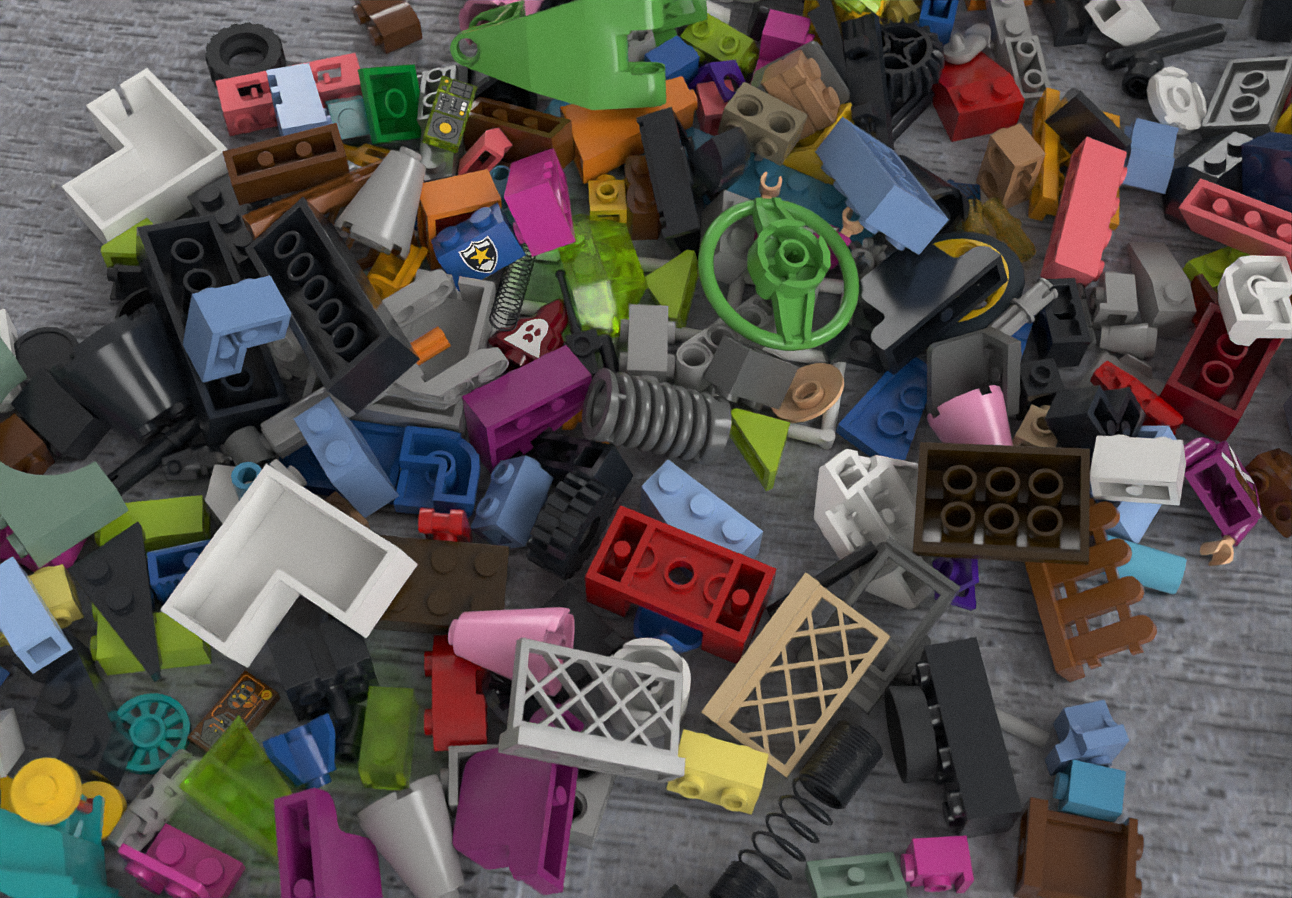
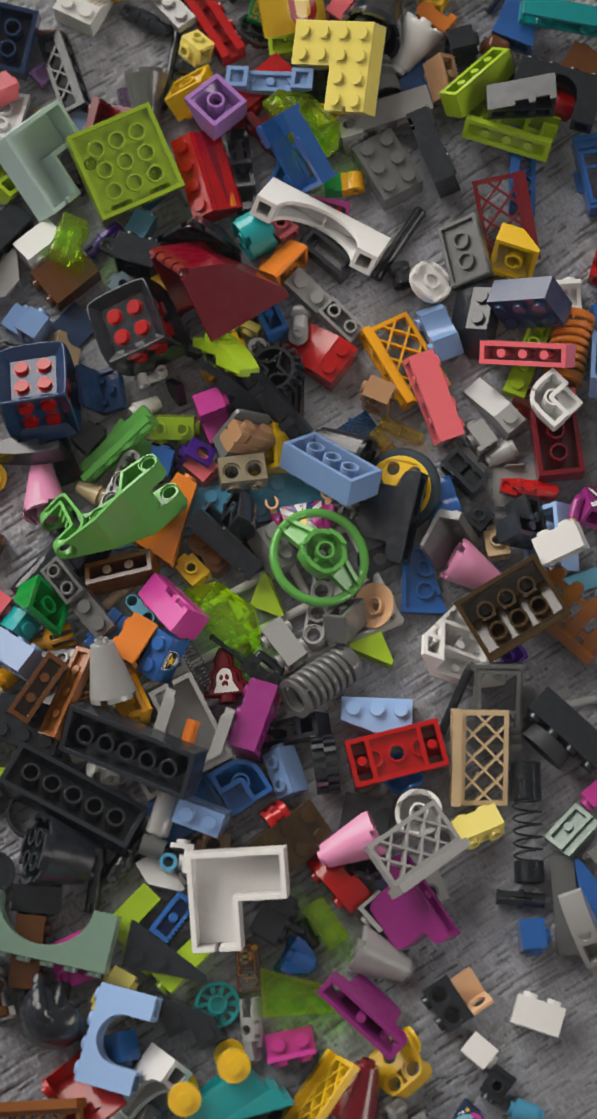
camera: 30 degrees left, 15 degrees up
medium blue brick [183,276,292,382] -> none
tile [422,75,477,154] -> none
coral piece [458,127,513,175] -> none
light grey axle [987,278,1058,336] -> none
black slope [1045,88,1132,150] -> none

